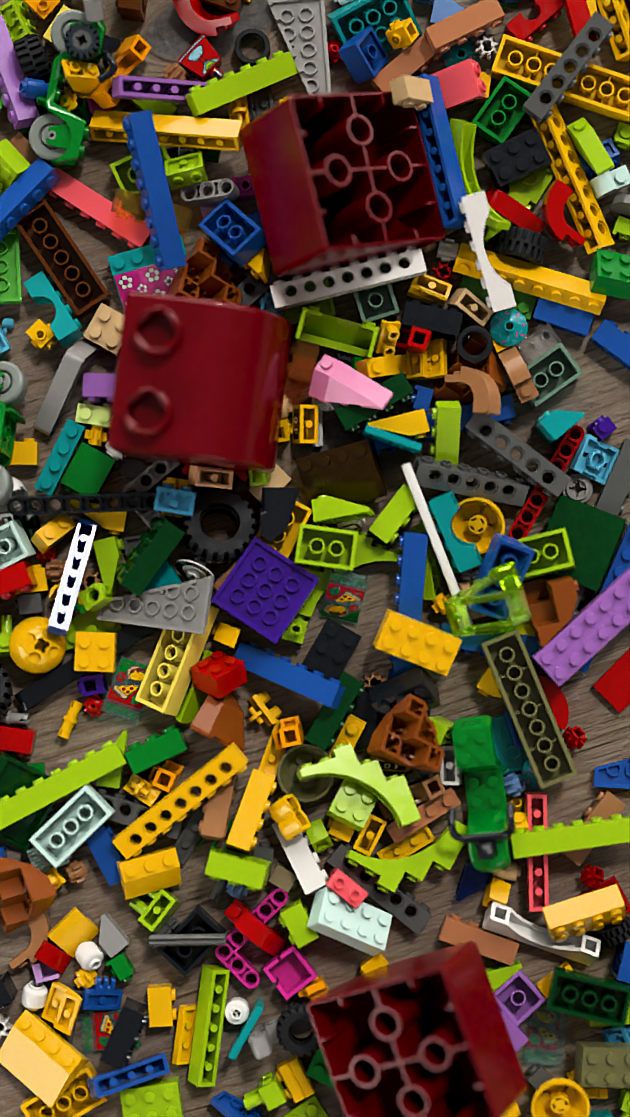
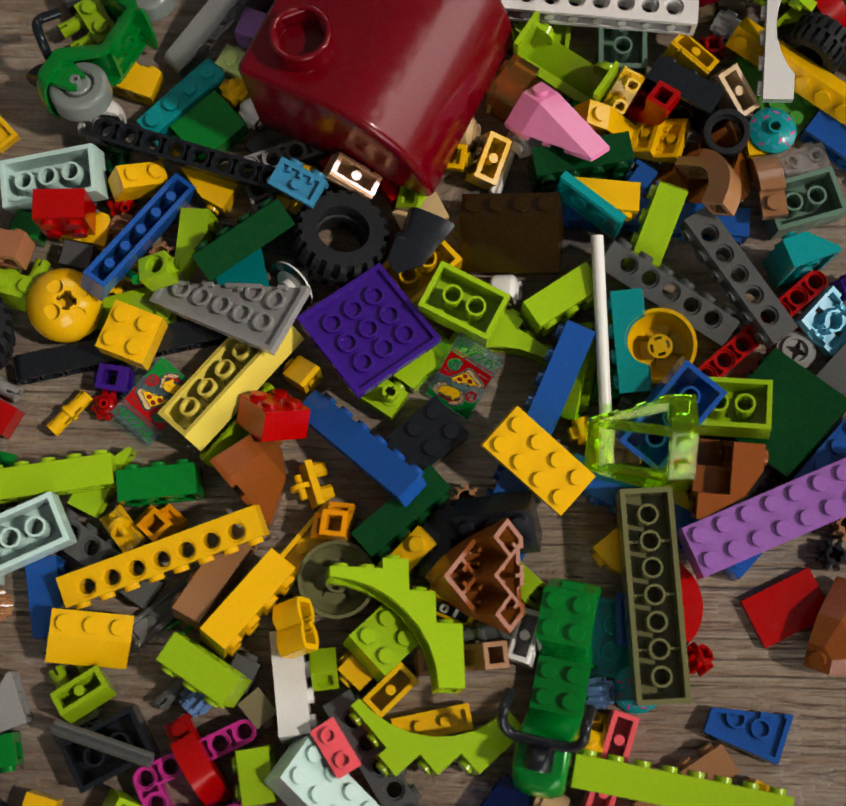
camera: 15 degrees right, 10 degrees down
lime slope [311,495,375,526] -> none
nougat brick [385,785,461,843] -> none

